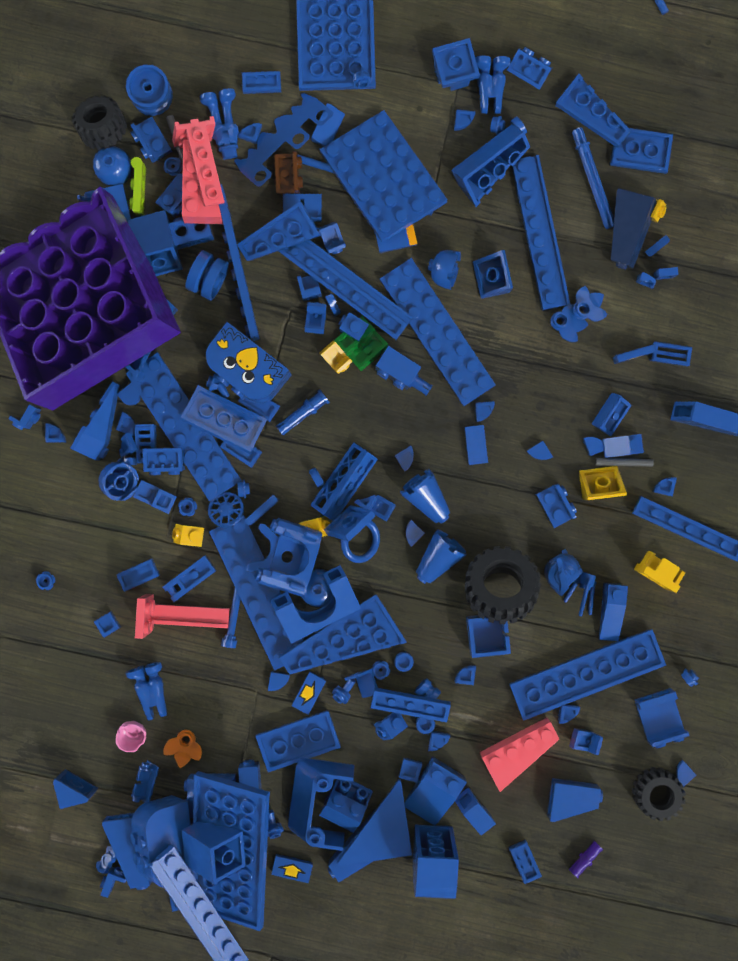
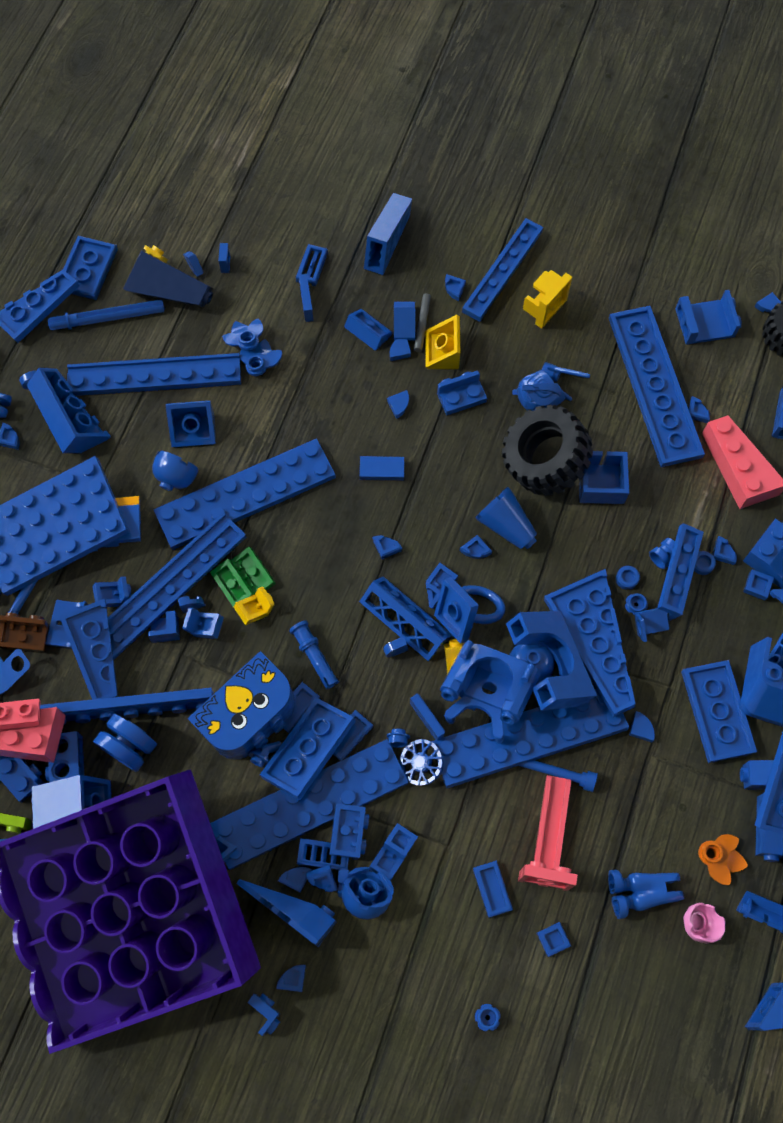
camera: 80 degrees left, 20 degrees down
blue tile [117,382,141,406] -> none
blue plate [162,555,217,602] -> none
yellow bracket [172,524,204,547] -> none
blue plate [178,498,197,516] -> none
blue tile [292,671,326,715] -> none
blue plate [332,679,356,704] -> none
blue bracket [338,312,369,342] -> none
blue bracket [374,712,408,740] -> none
blue brick [375,346,433,396] -> none
blue cone [400,469,450,524] -> none
blue tile [454,665,476,685] -> none
blue tile [475,401,495,422] -> none
blue plate [490,116,505,135] -> none
blue bracket [569,728,603,755] -> none
blue slope [599,582,628,641] -> none
blue tile [636,272,656,289] -> none
blue plate [681,669,699,687] -> none

